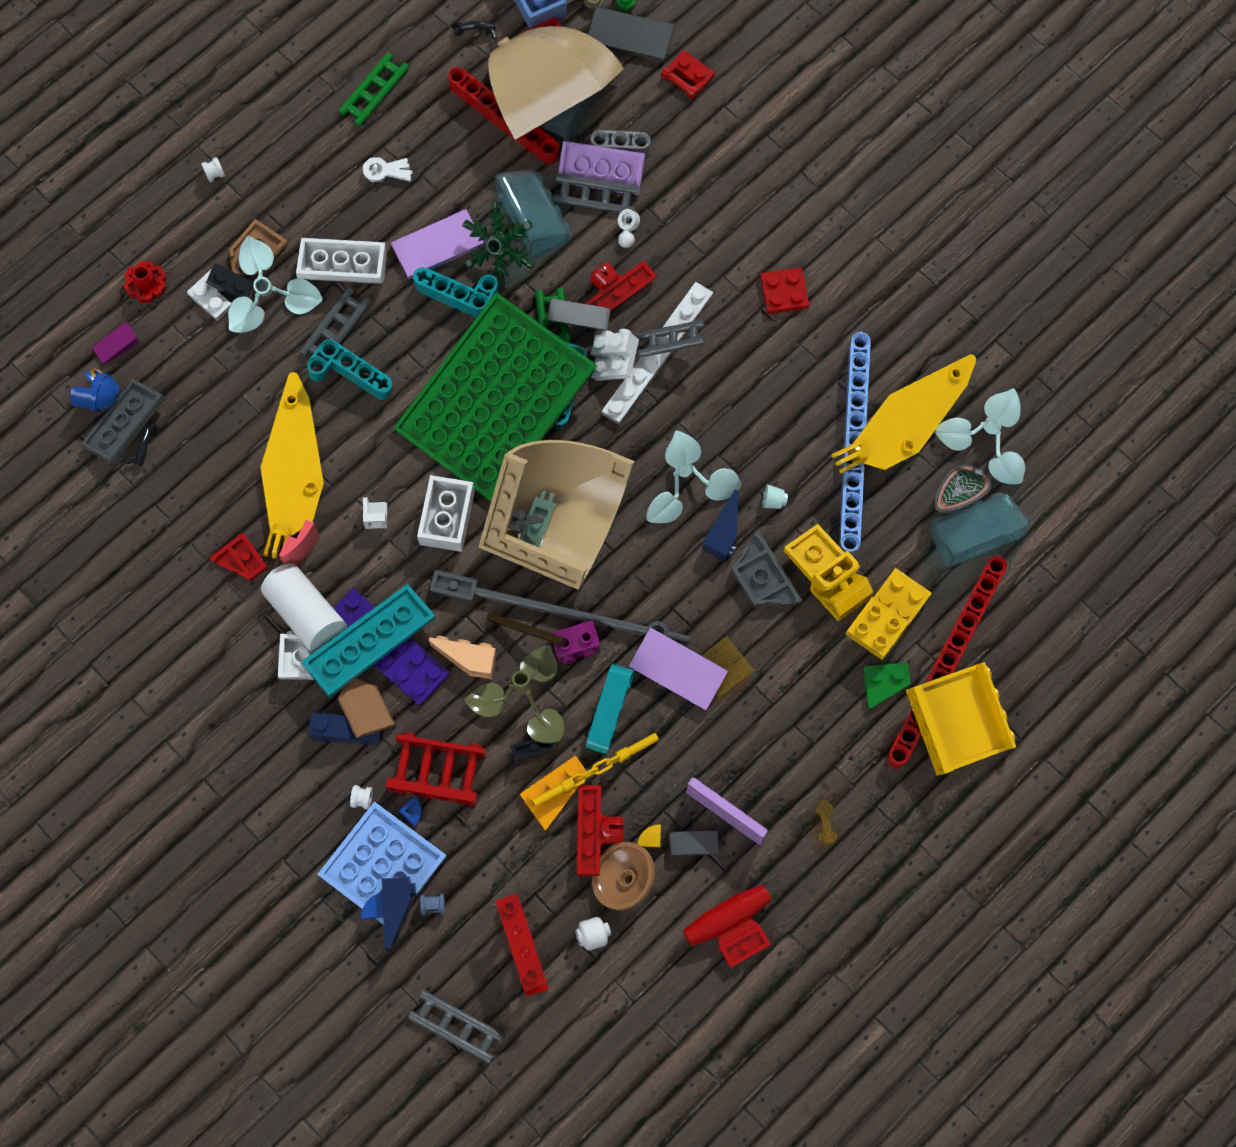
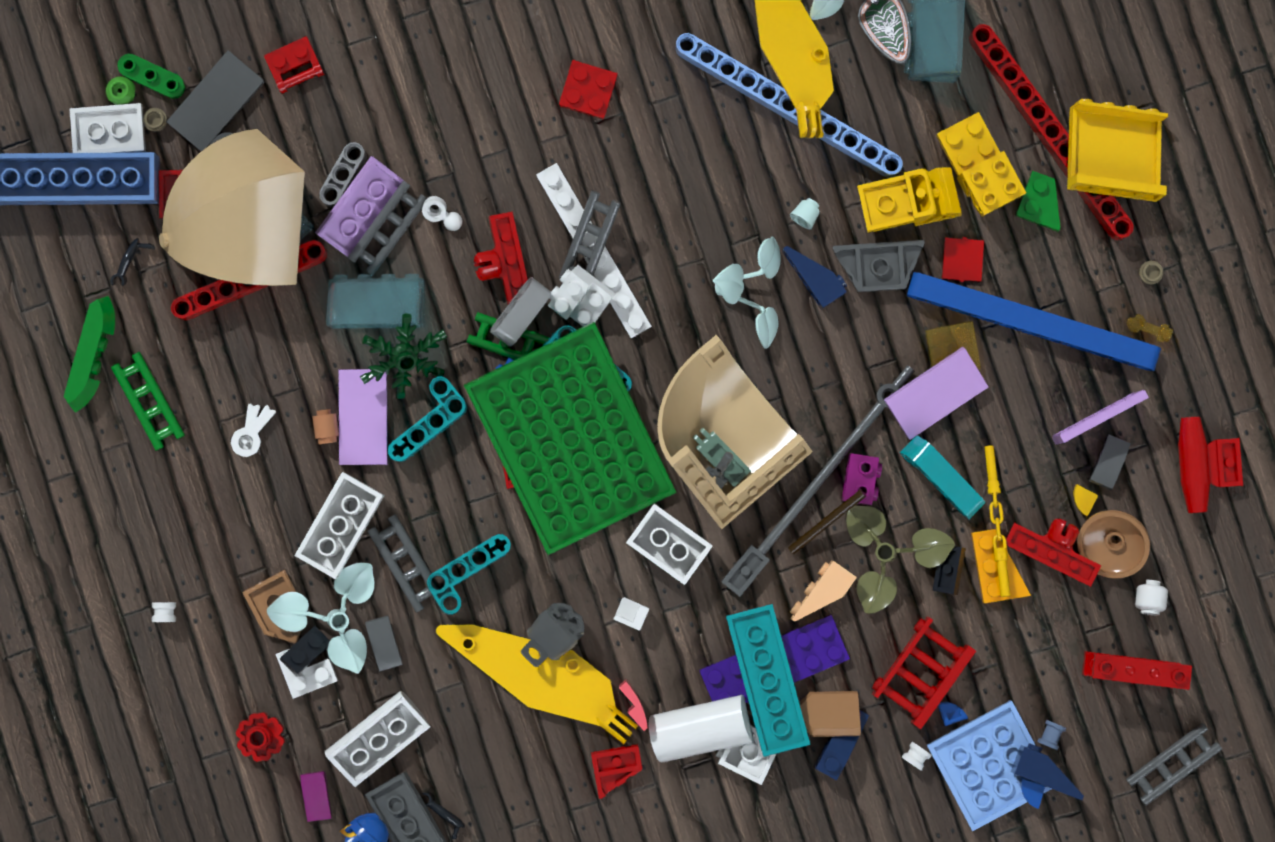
camera: 70 degrees left, 15 degrees up
none -> green brick [64,296,115,413]
none -> nougat brick [312,409,339,444]
none -> white brick [325,691,430,787]
none -> dark grey slope [365,615,403,671]
none -> dark grey piece [521,603,584,667]
none -> blue beam [907,272,1161,371]
none -> red piece [942,237,984,283]
none -> dark tan plate [1139,261,1163,285]

